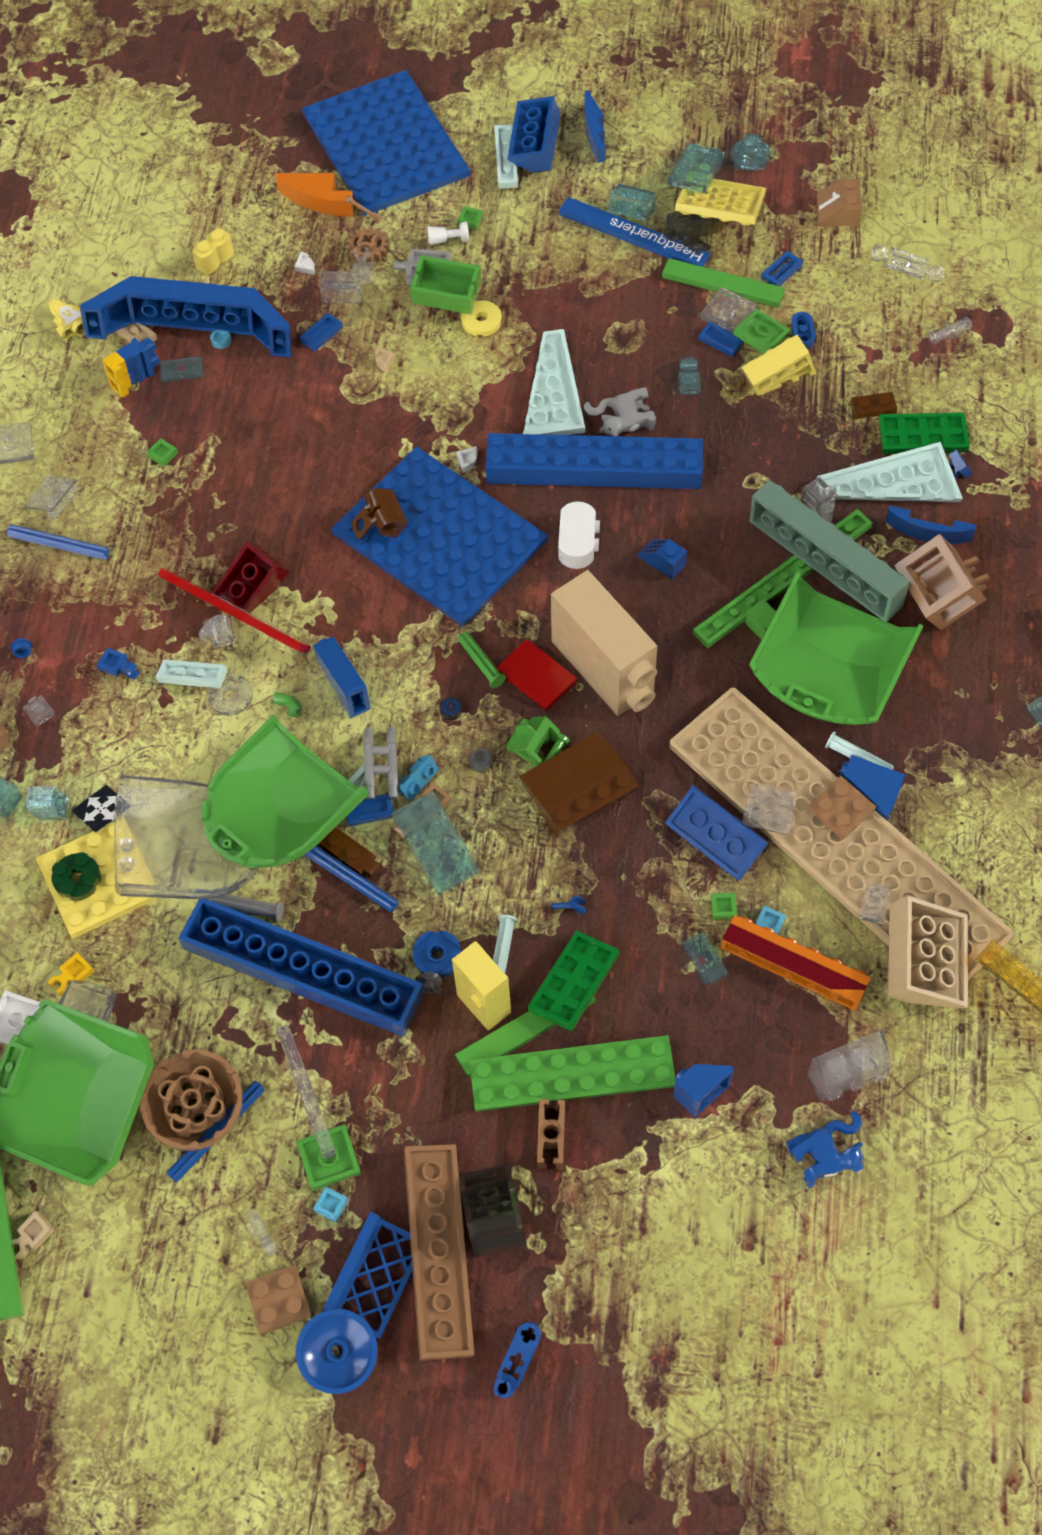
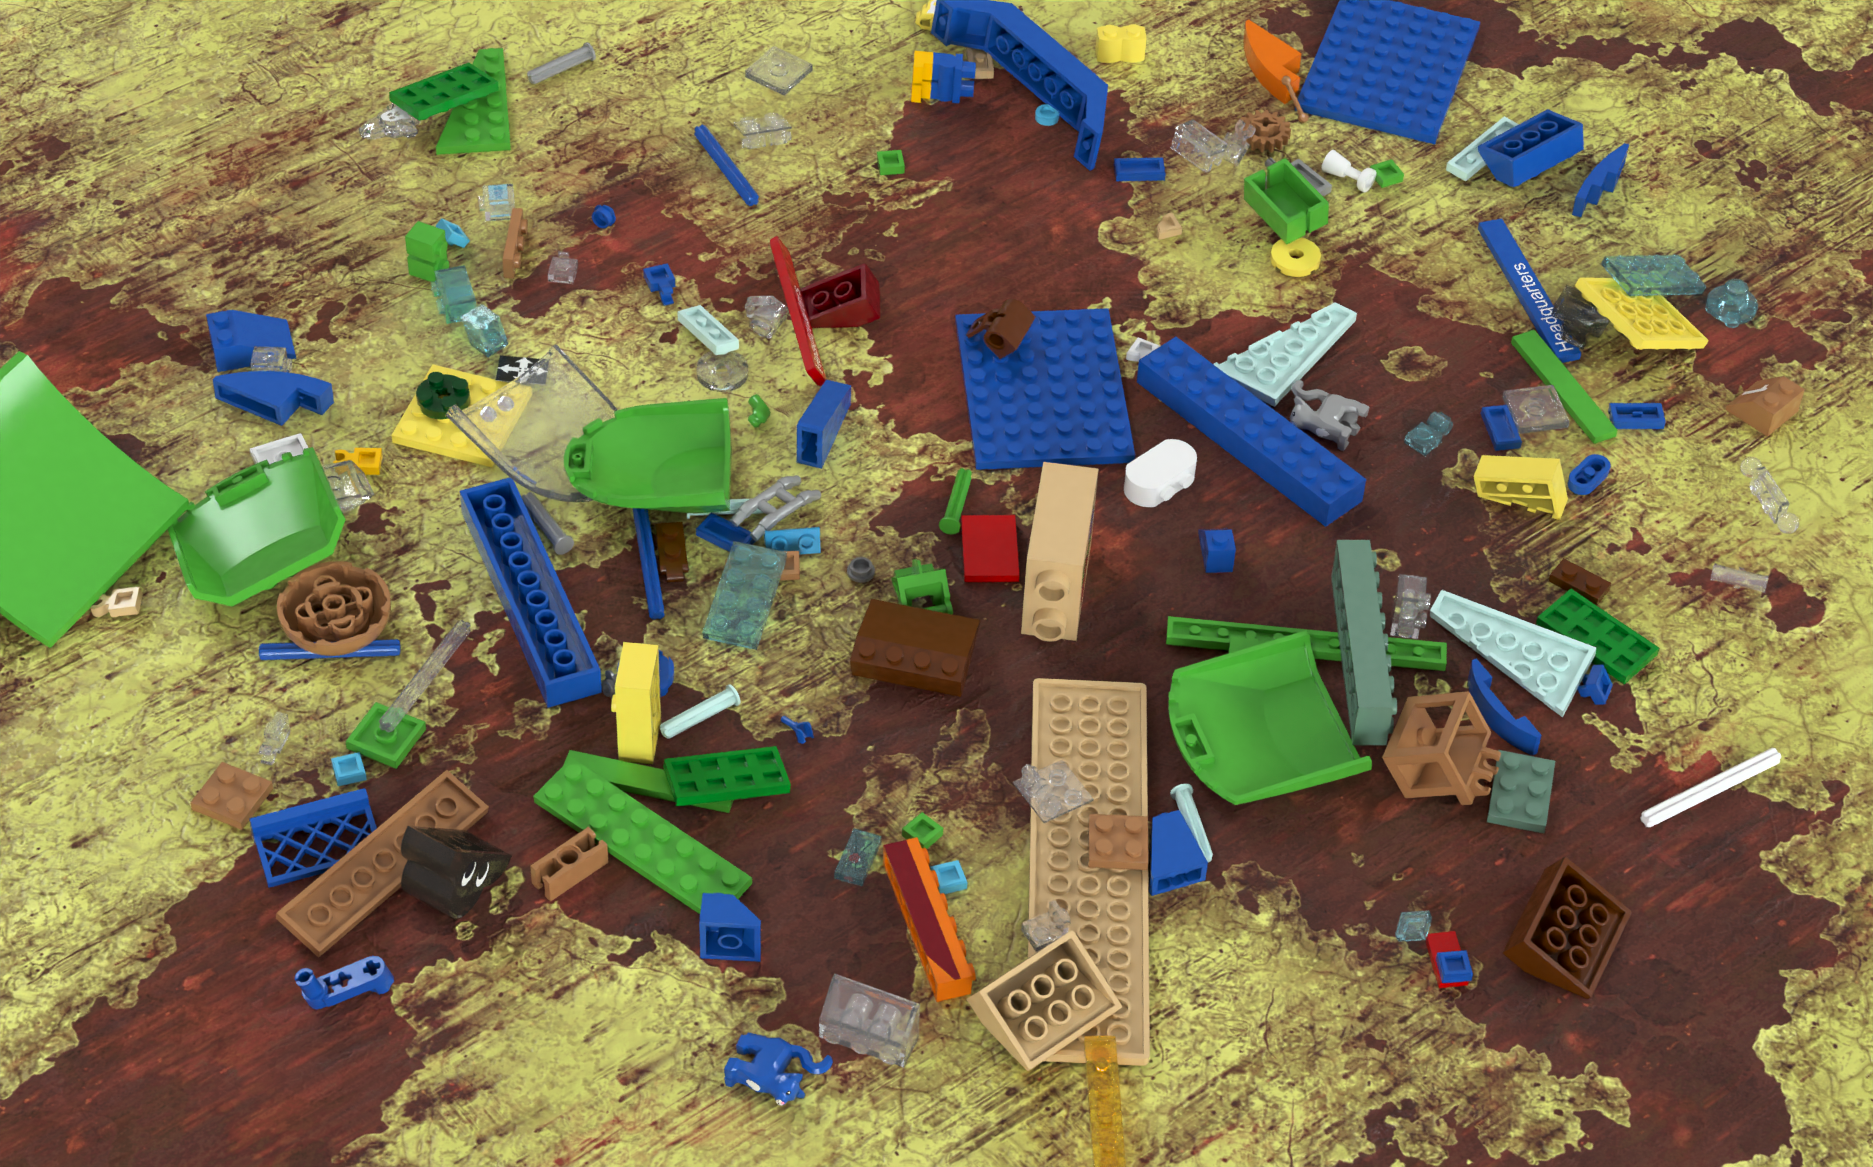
camera: 40 degrees right, 15 degrees down
clear light blue tile [160,356,204,382] -> none
white tile [294,252,315,275] -> none
blue dish [296,1309,377,1394] -> none
tile [439,697,462,721] -> none
clear light blue brick [608,184,656,221] -> none
blue tile [665,785,769,881] -> none
bright green plate [733,309,790,354] -> none
none -> sand green plate [1487,750,1555,833]

